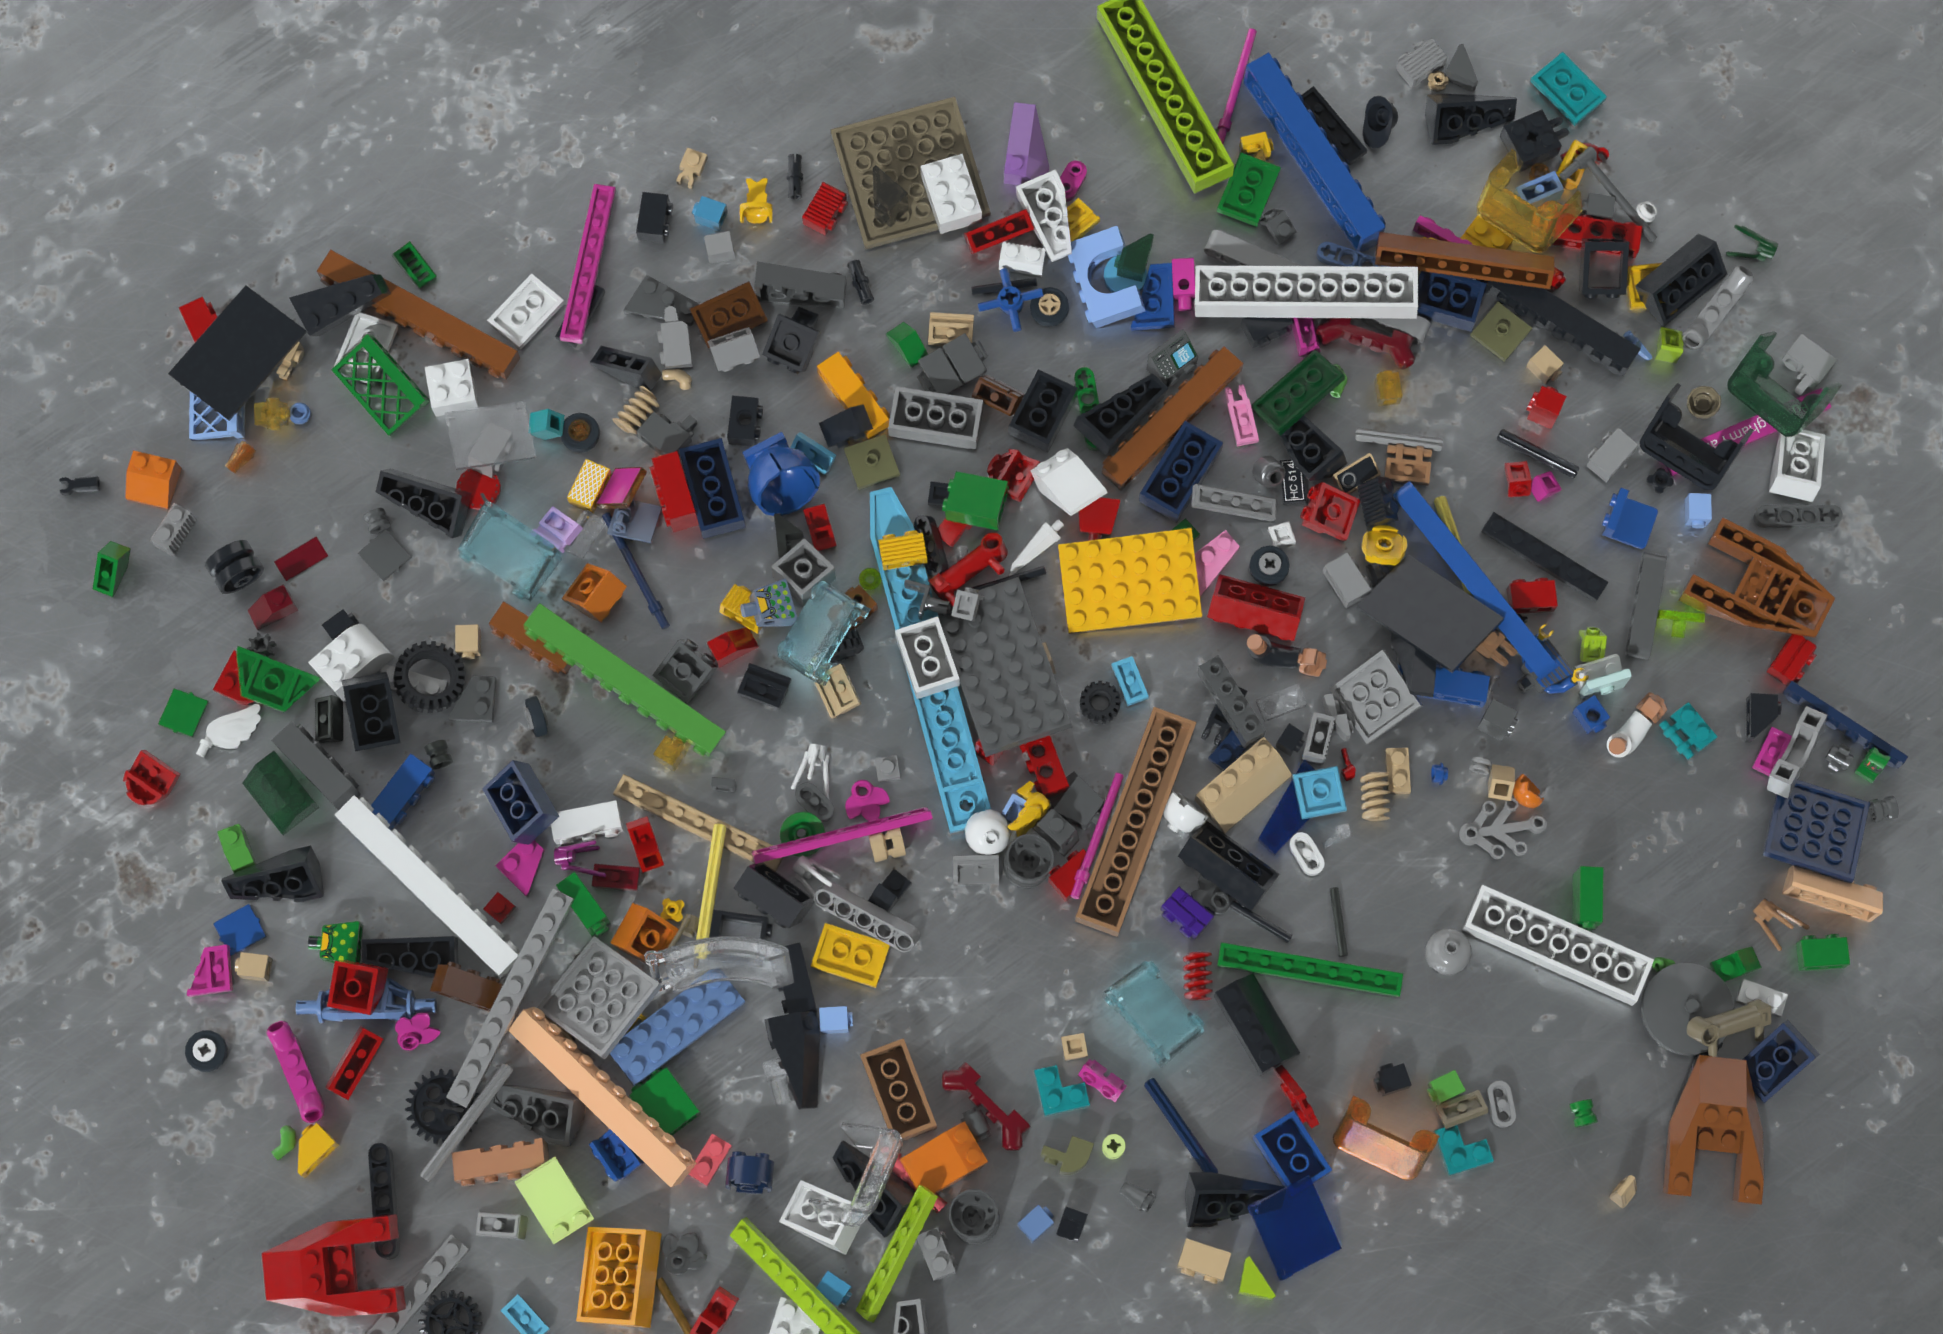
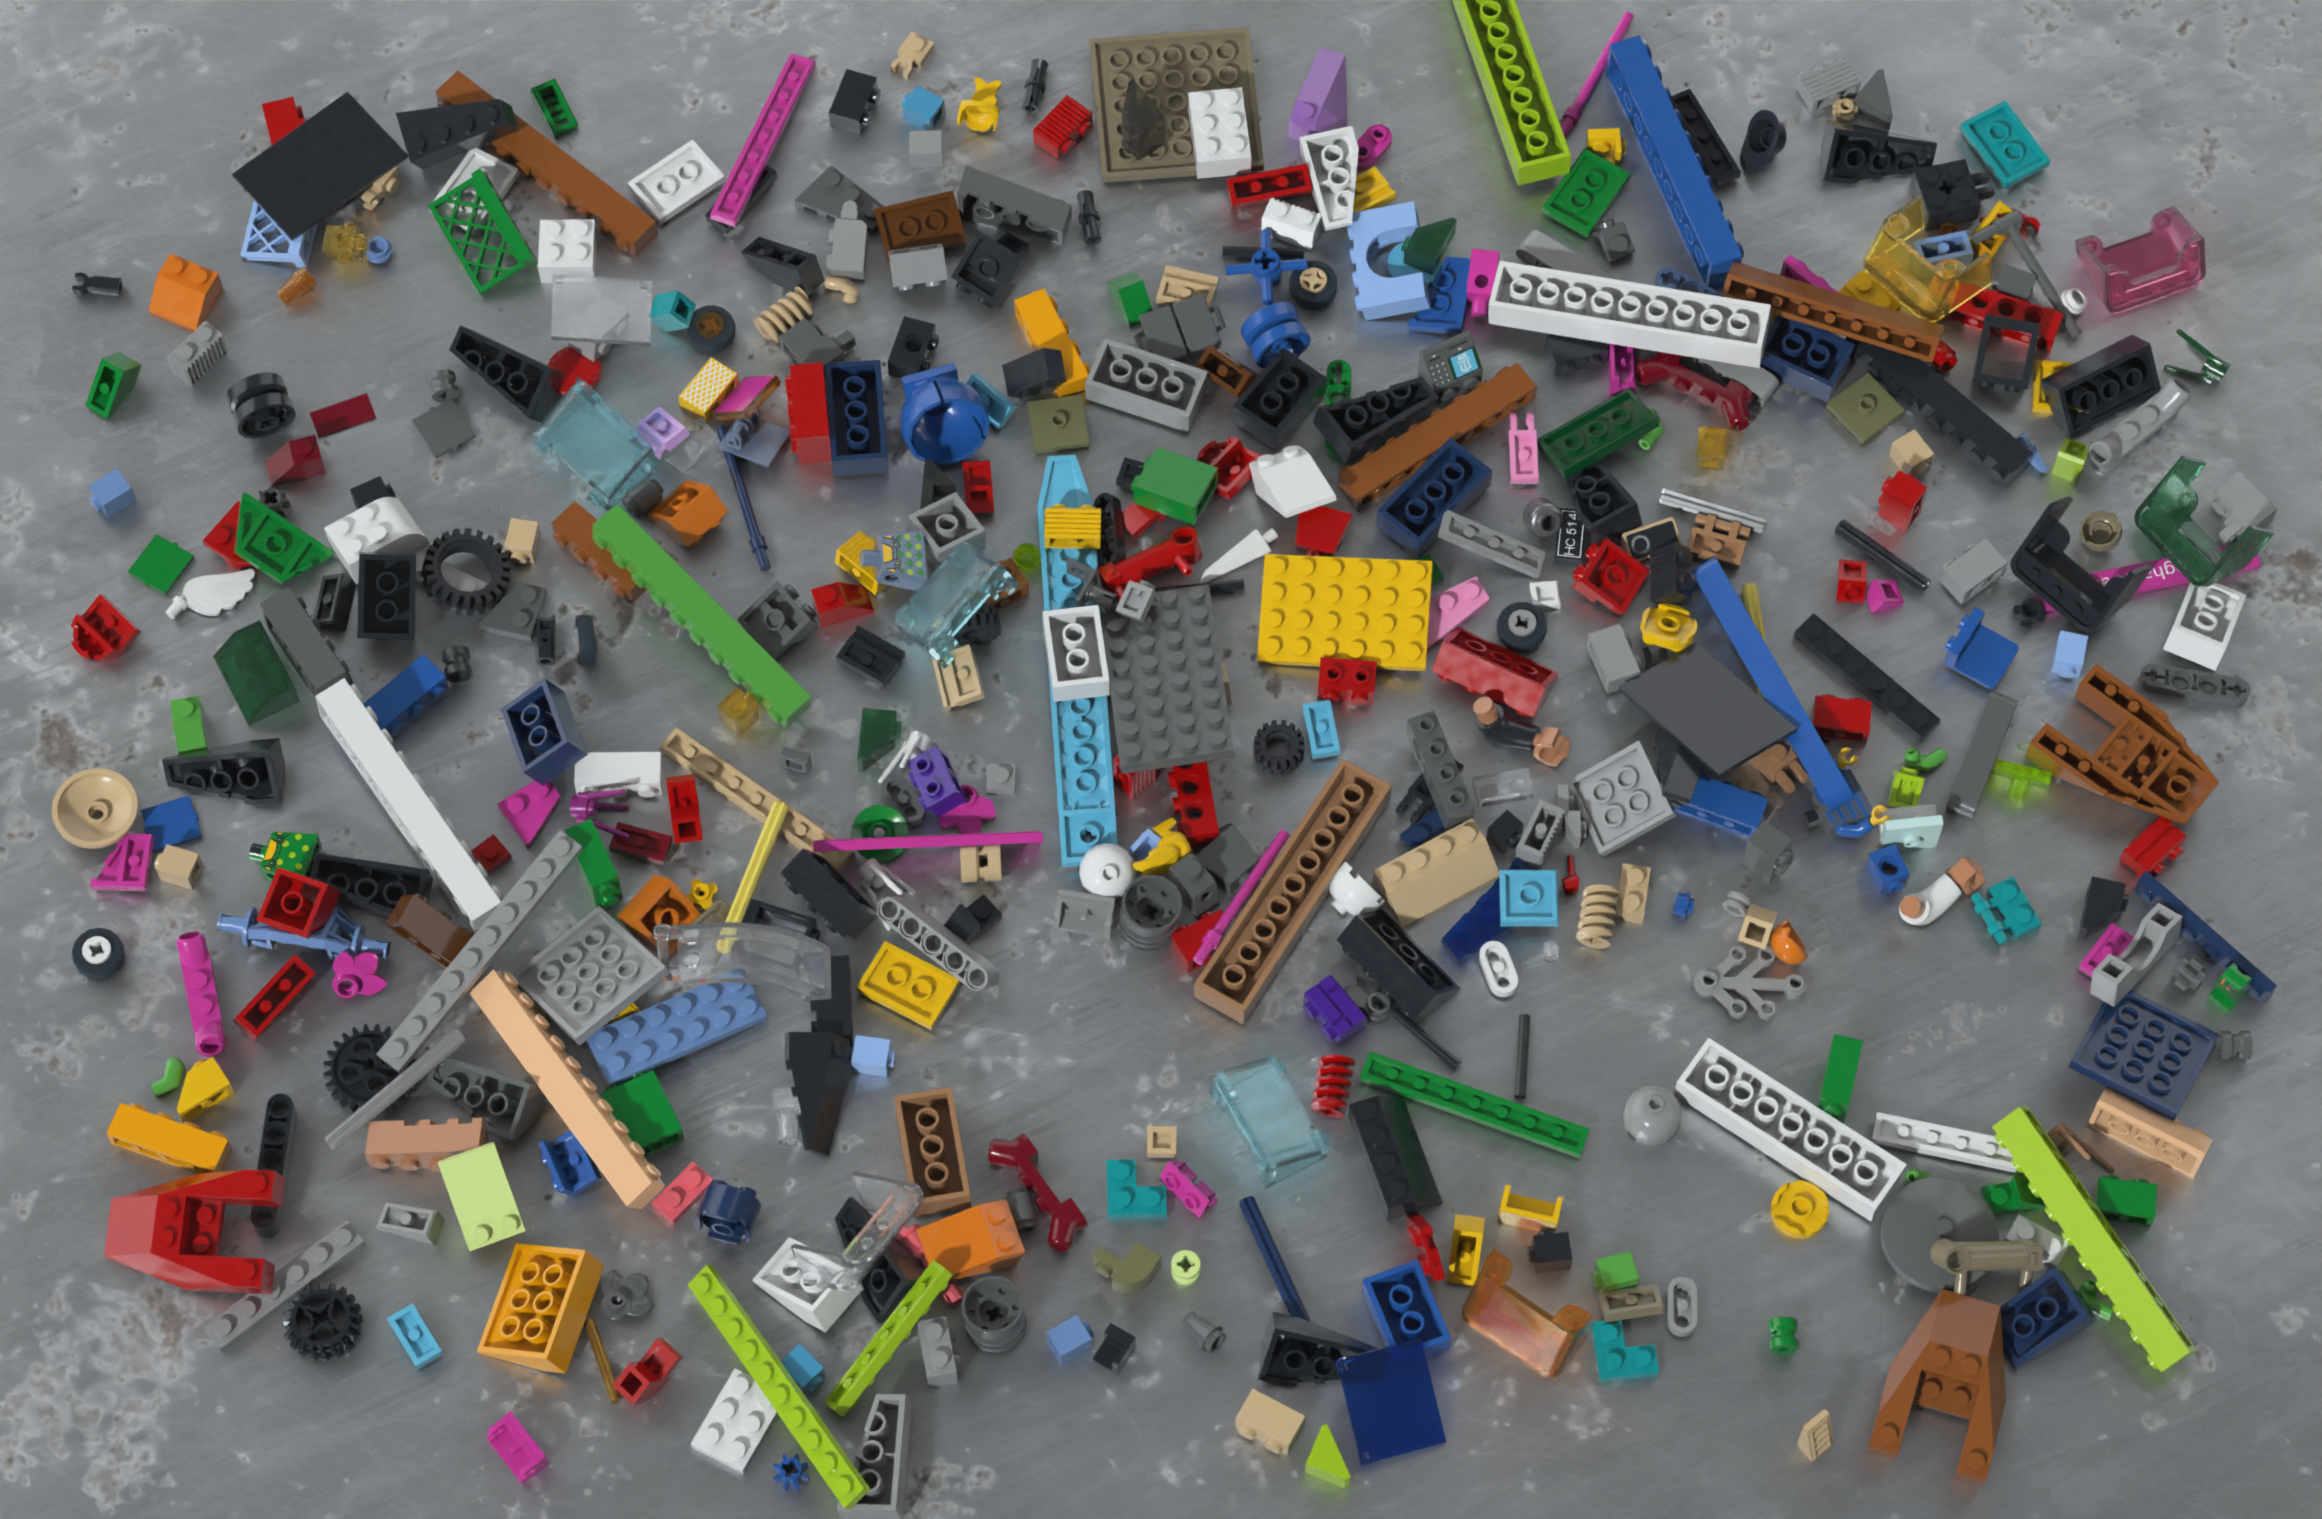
camera: 10 degrees right, 10 degrees down
none -> tan dish [52,768,139,849]
none -> medium blue brick [89,468,136,518]
none -> light orange brick [106,1103,232,1174]
none -> black bar [536,615,556,666]
none -> dark grey brick [621,477,664,517]
none -> clear green slope [857,708,902,771]
none -> dark purple brick [908,745,967,817]
none -> blue wheel [1241,302,1311,369]
none -> red brick [1317,657,1377,706]
none -> yellow slope [1447,1214,1485,1286]
none -> yellow panel [1498,1184,1563,1233]
none -> yellow tile [1770,1180,1830,1238]
none -> white plate [1871,1112,2025,1175]
none -> bright green arm [1904,748,1947,772]
none -> lime brick [1992,1106,2197,1372]
none -> clear pink windscreen [2075,206,2206,314]
none -> bright green arm [2079,1279,2113,1321]

